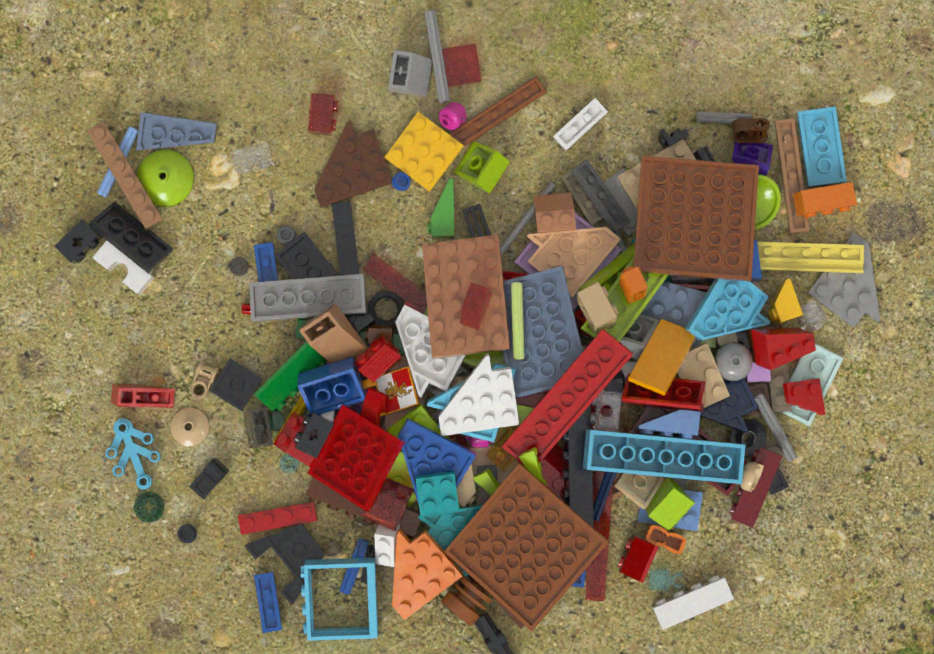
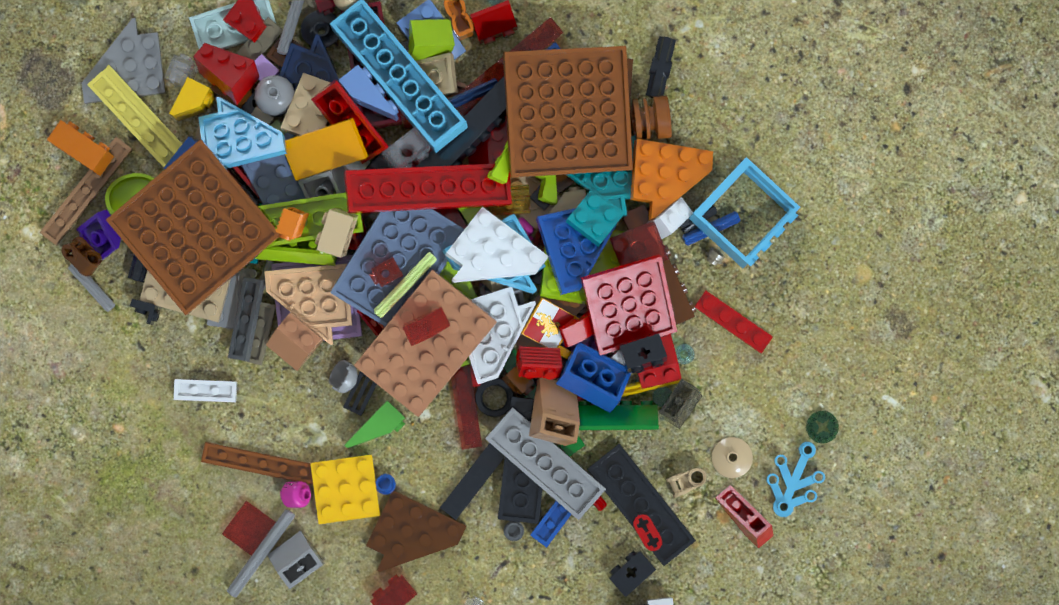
camera: 135 degrees left, 0 degrees up
black plate [178,524,197,543] -> none
black plate [189,458,230,500] -> none
black plate [209,358,263,411] -> none
clear smoke tile [229,257,249,276] -> none
black wing [245,524,326,605] -> none
blue plate [254,572,283,633] -> none
lime slope [454,141,510,194] -> none
light grey bar [500,182,556,260] -> none
medium azure plate [797,107,847,187] -> none
none -> light grey hair [329,360,358,393]
none -> clear red brick [369,256,403,287]
none -> black plate [587,444,696,566]
none -> black brick [609,550,657,597]
none -> red beam [633,514,662,551]

